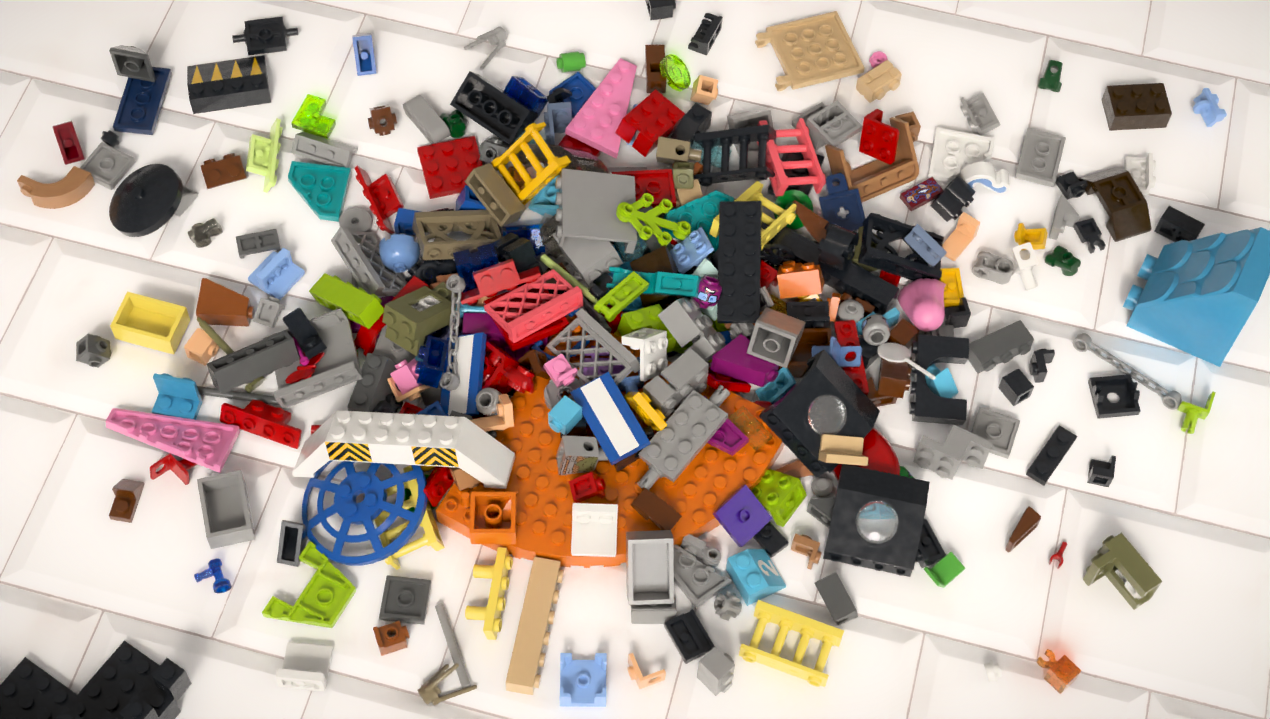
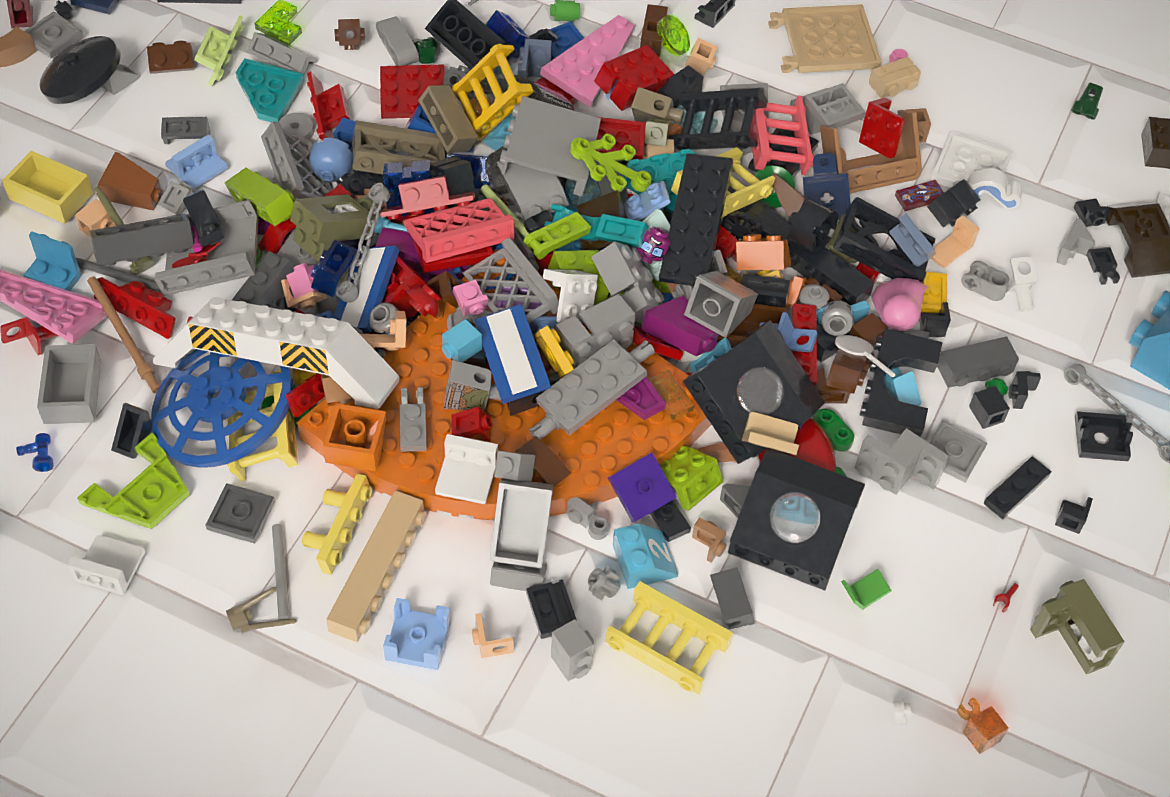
camera: 10 degrees right, 5 degrees down
clear smoke plate [187,218,223,248] -> none
dark orange brick [373,621,410,656] -> none
light grey wing [674,545,732,608] -> none
light grey plate [811,476,833,497] -> none
black bracket [915,519,946,568] -> none
light grey bracket [960,92,1001,136] -> none
reddish brown slope [1005,506,1041,553] -> none
yellow bracket [1014,223,1048,250] -> none
light grey plate [1015,128,1066,188] -> none
dark green plate [1045,245,1081,276] -> none
none -> medium nougat bar [87,276,160,394]
none -> light grey hinge [400,387,427,452]
none -> light grey brick [494,451,535,481]
none -> green plate [813,409,855,452]
none -> green plate [985,378,1008,398]

